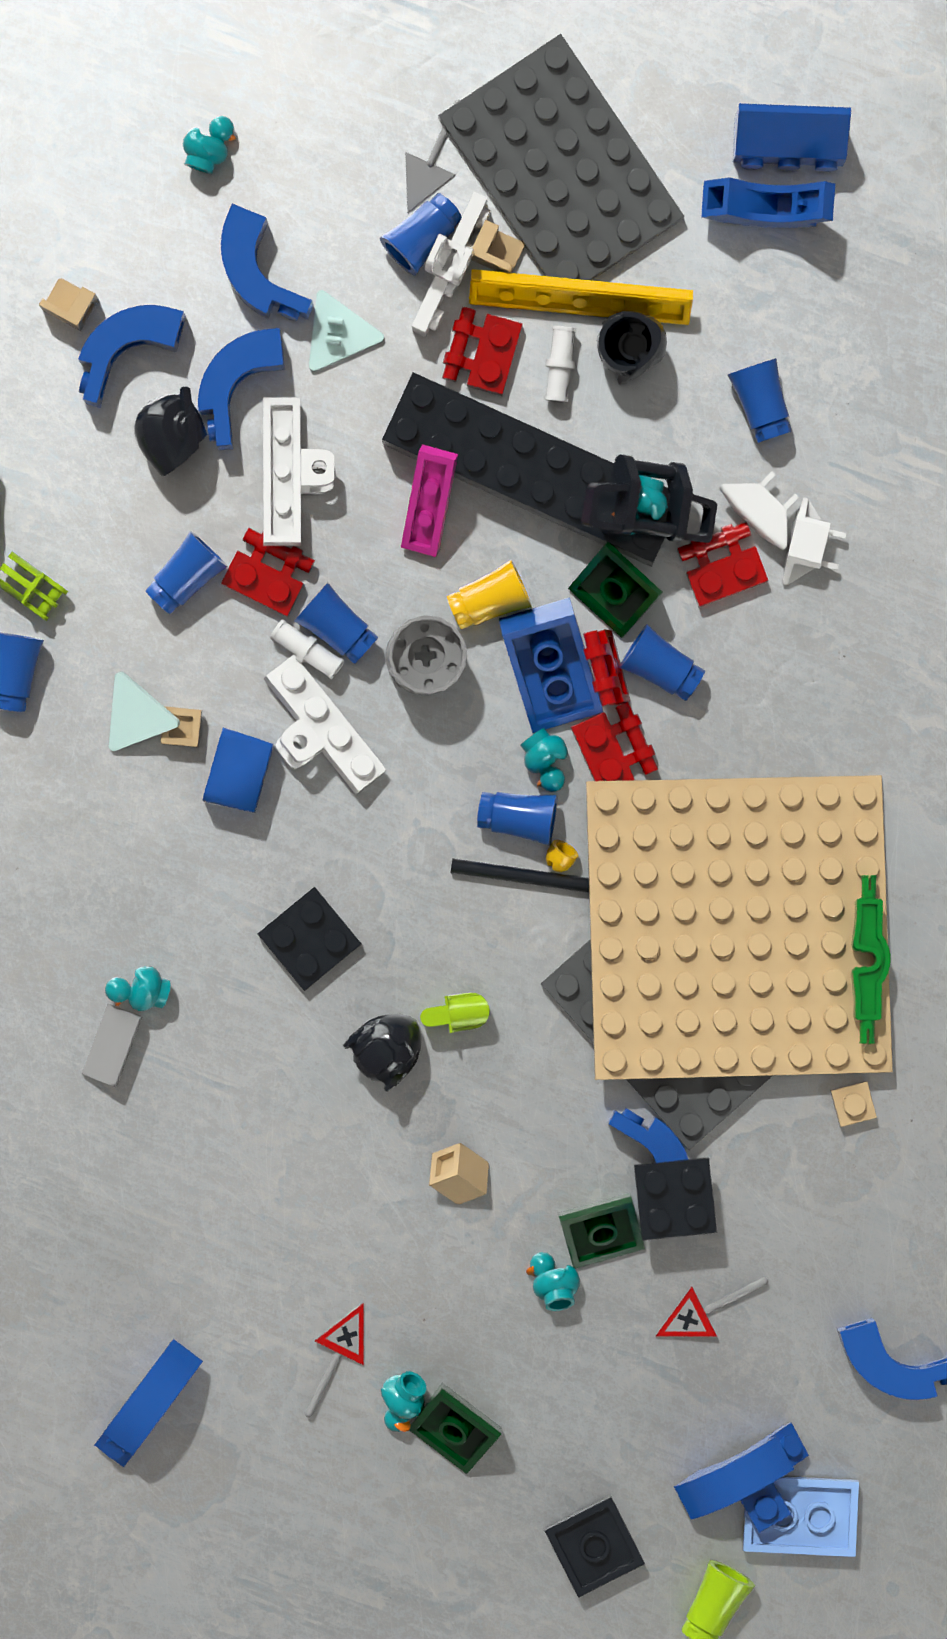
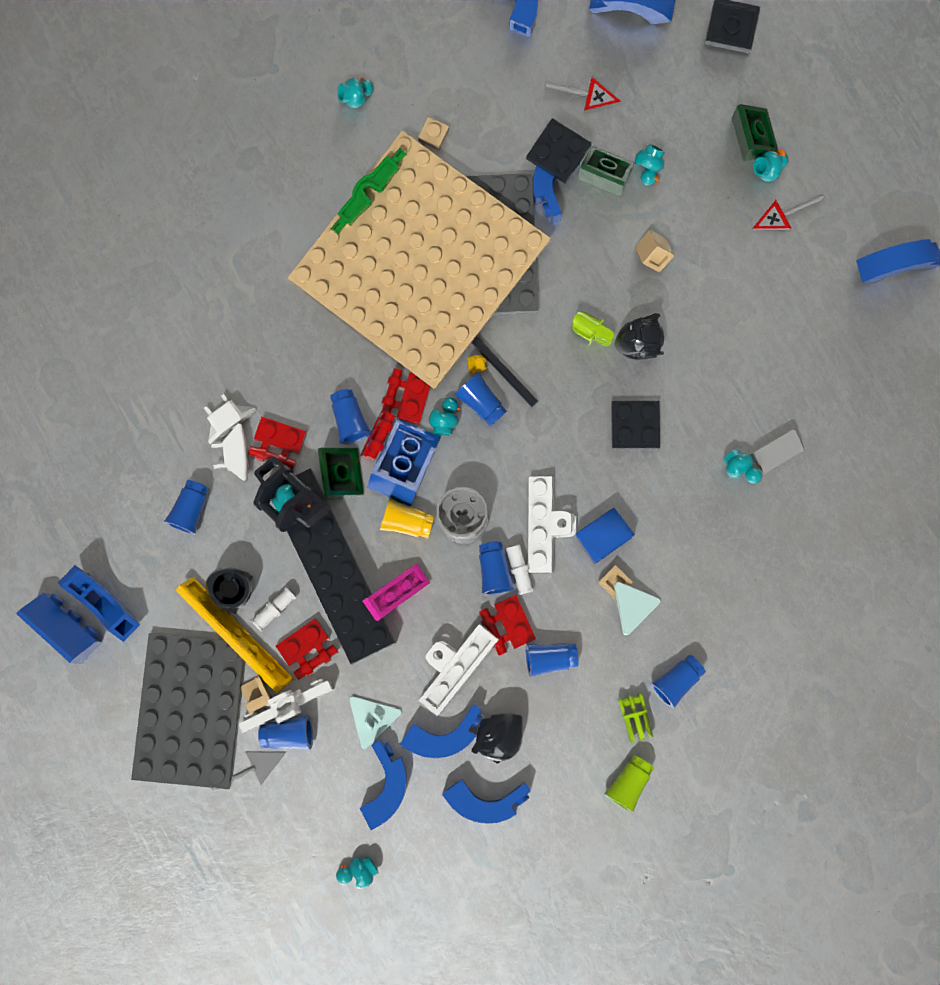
camera: 140 degrees left, 5 degrees down
tan panel [39,278,99,331] -> none

